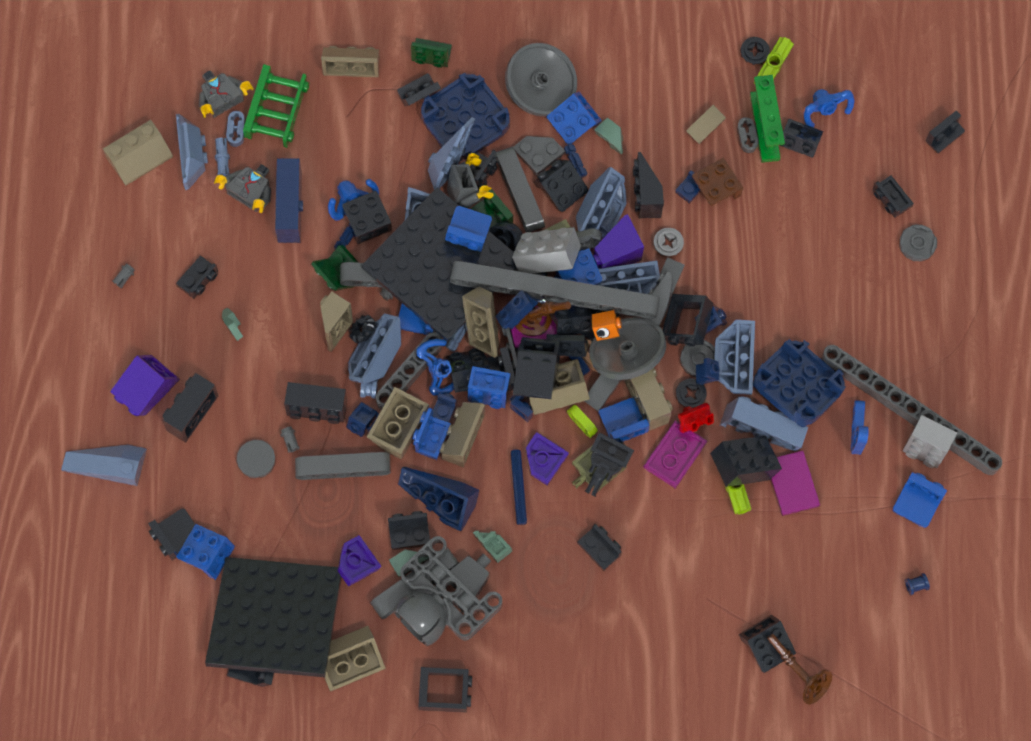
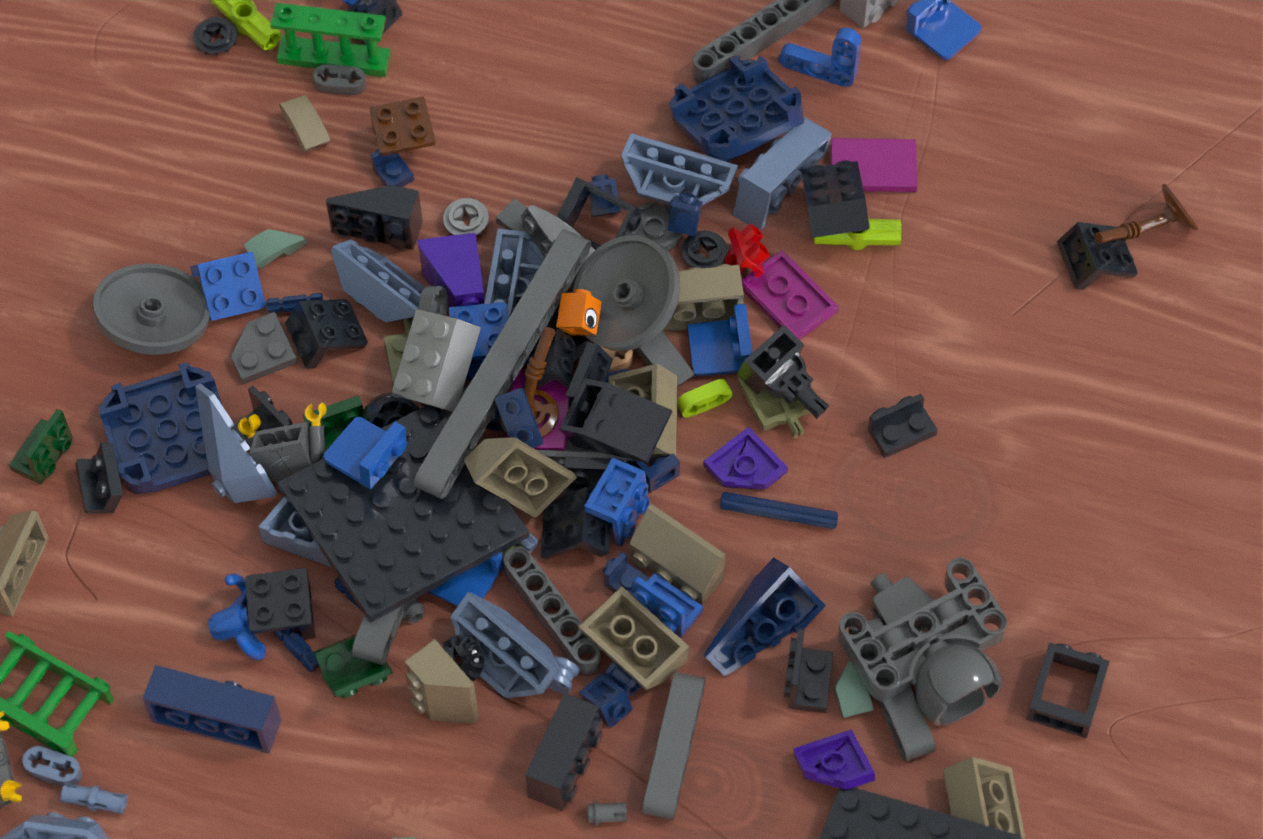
camera: 70 degrees left, 10 degrees down
dark grey torso [214,164,271,213] -> none
blue piece [416,339,454,396] -> none
sand green slope [473,531,512,563] -> none
dark grey beam [497,146,545,232] -> none
dark blue bush [905,573,930,595] -> none

